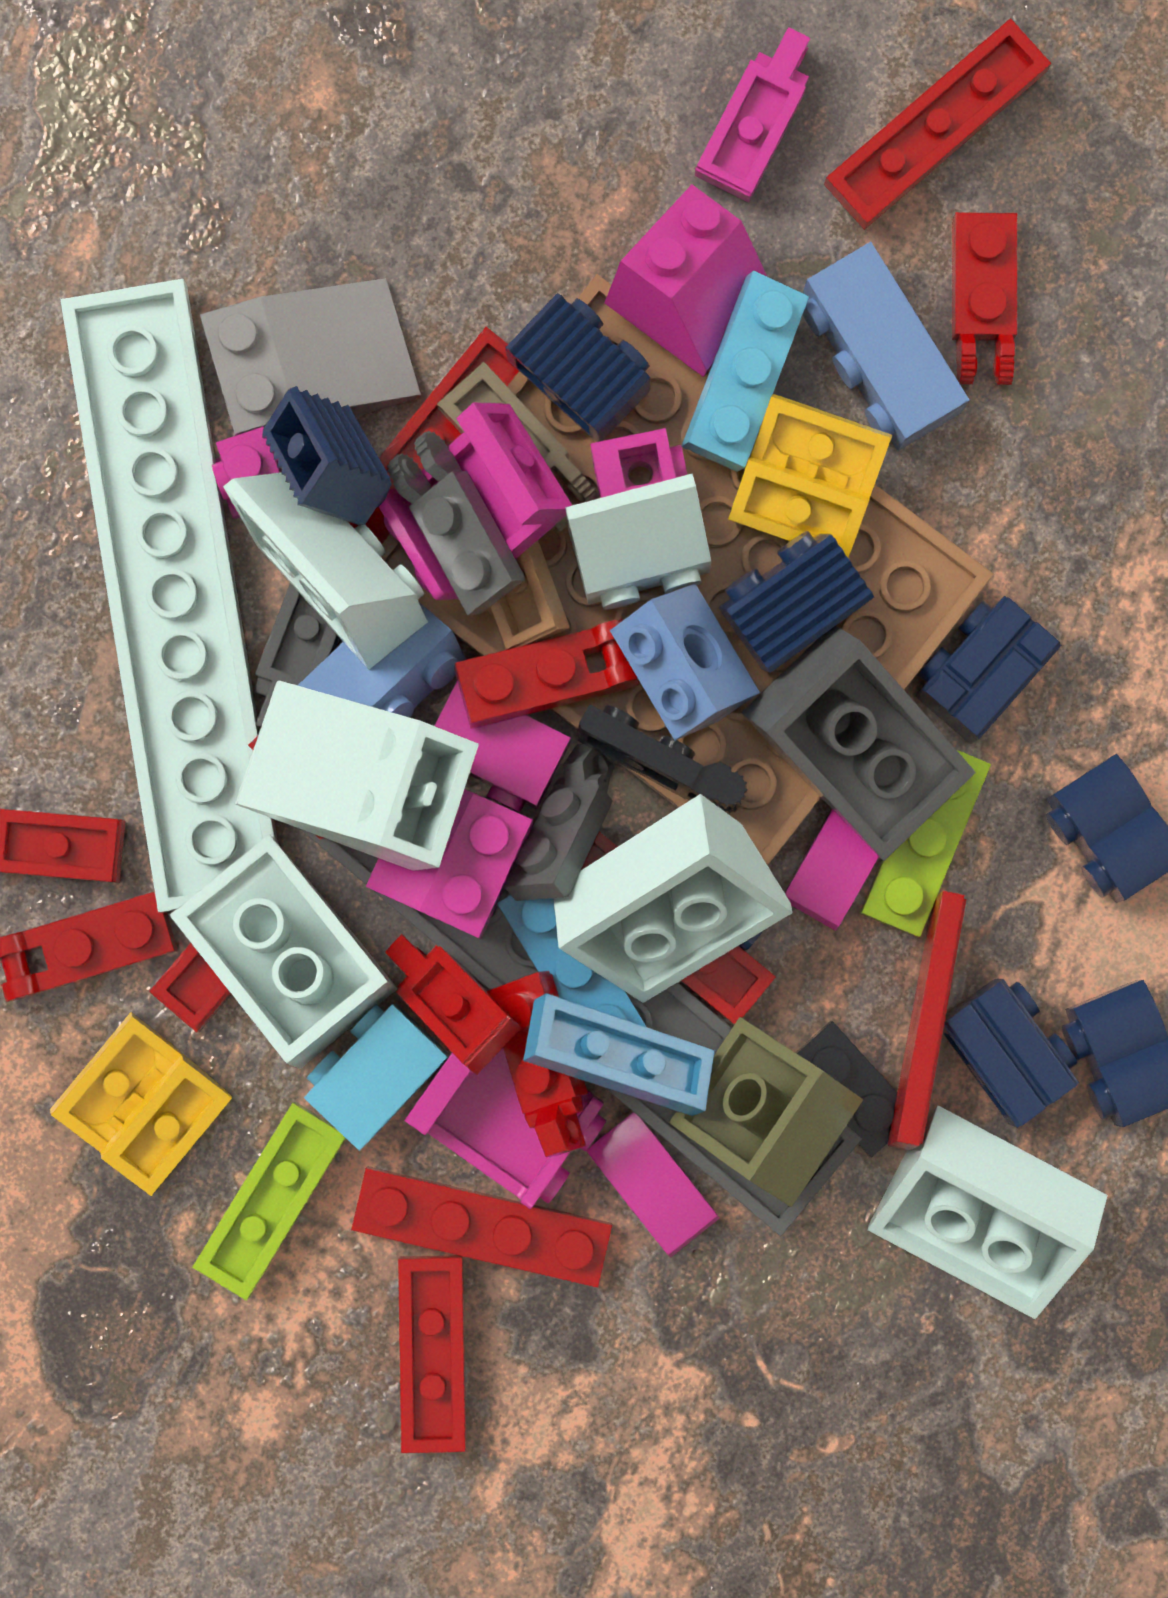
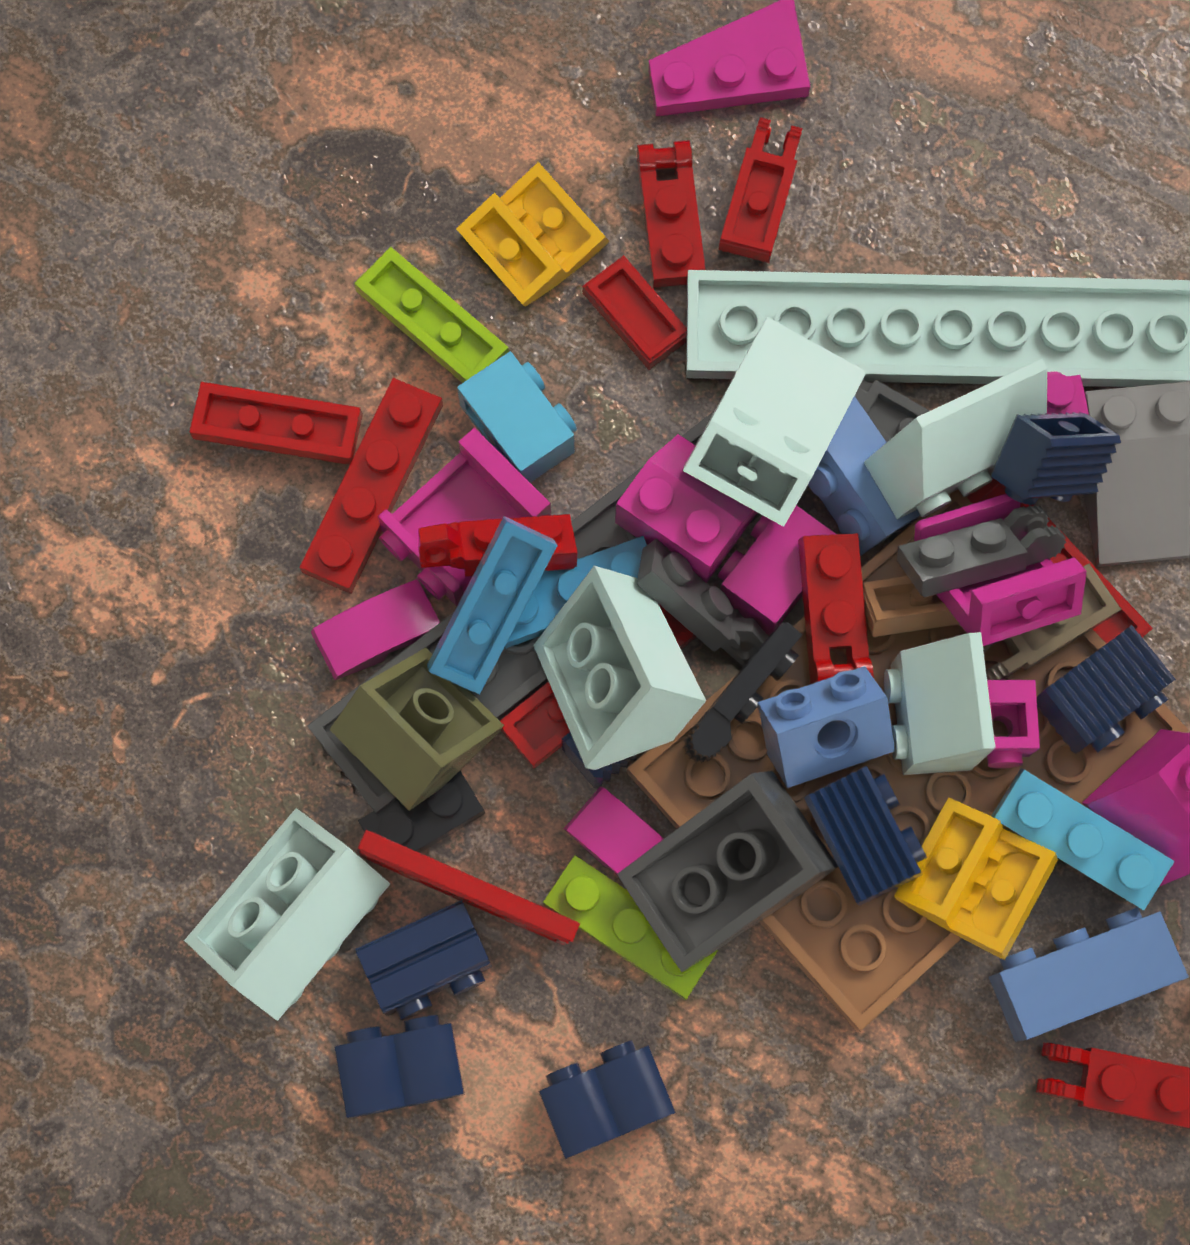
camera: 100 degrees right, 10 degrees down
light aqua slope [170,834,398,1069] -> none
red hinge [385,934,522,1075] -> none
dark blue brick [916,596,1062,744] -> none

